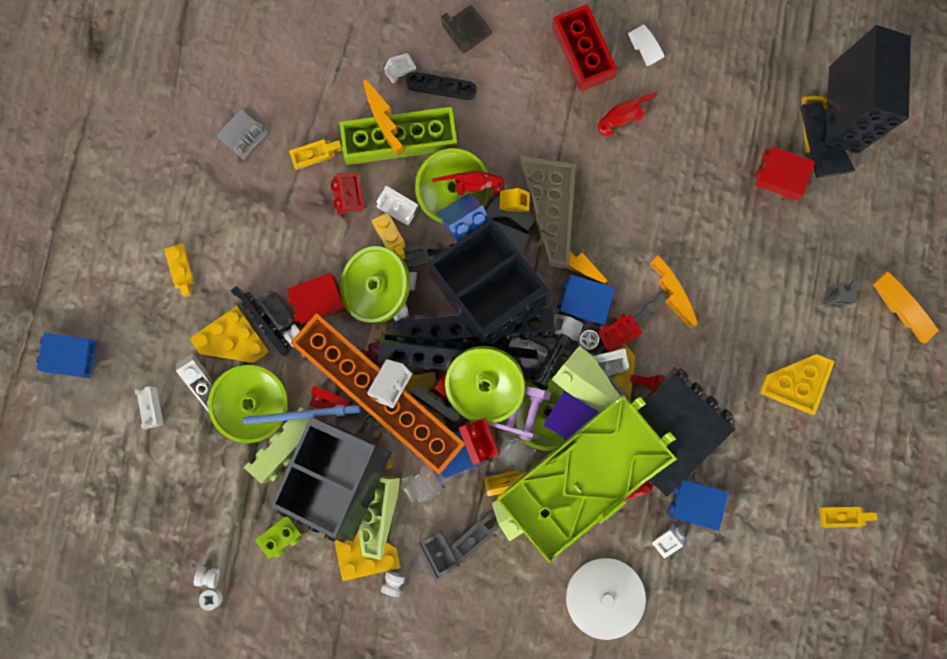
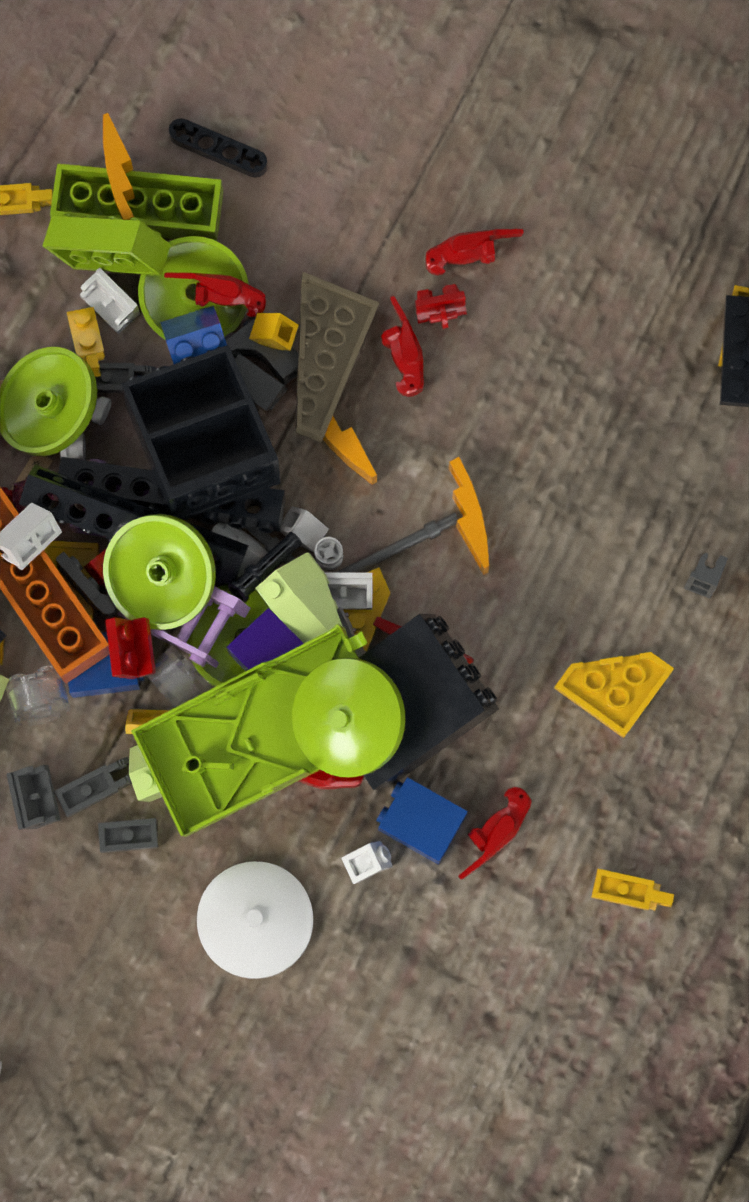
camera: 15 degrees right, 5 degrees down
red bracket [330,173,365,215] -> none
white bracket [384,53,416,83] -> none
clear smoke bracket [441,5,492,54] -> none
red brick [552,4,617,92] -> none
blue brick [557,275,615,327] -> none
red bracket [597,313,643,353] -> none
white slope [628,24,665,66] -> none
red brick [754,146,815,201] -> none
none -> lime brick [42,214,171,275]
none -> dark grey plate [98,818,159,853]
none -> lime dish [292,658,405,777]
none -> red animal [381,296,424,397]
none -> red hips [415,284,467,329]
none -> red animal [458,787,532,880]

